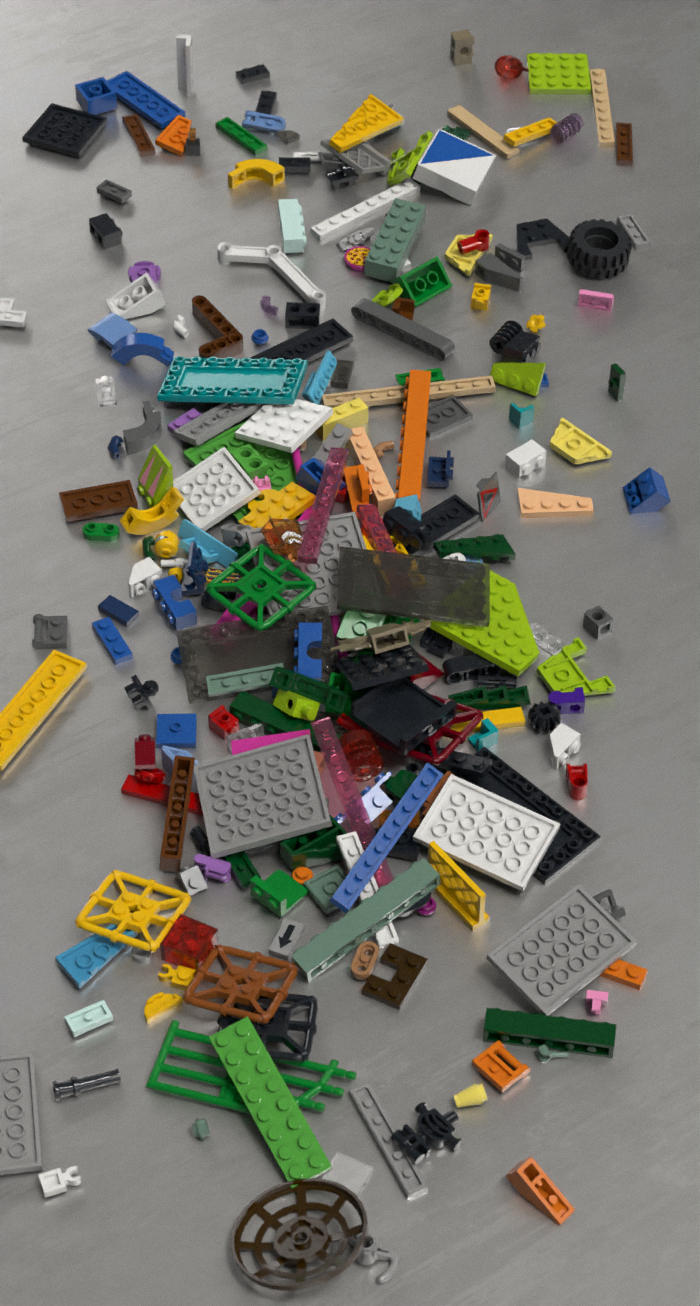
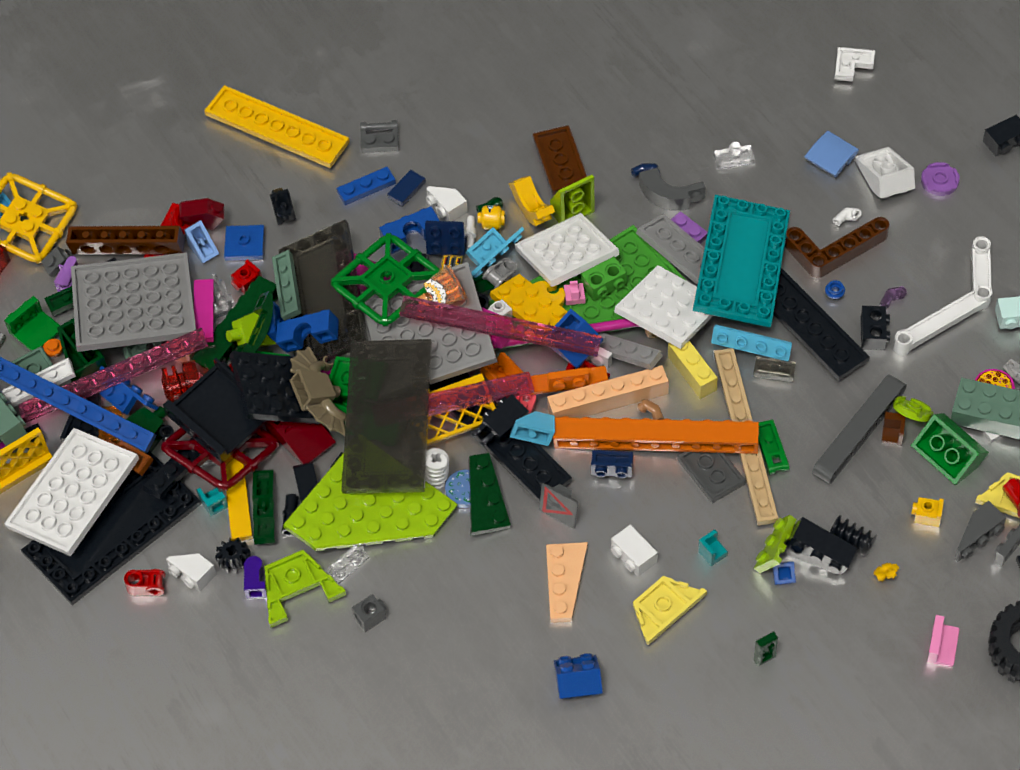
camera: 95 degrees right, 10 degrees up
green plate [83,522,120,542] -> none
blue arch [111,333,174,367] -> none

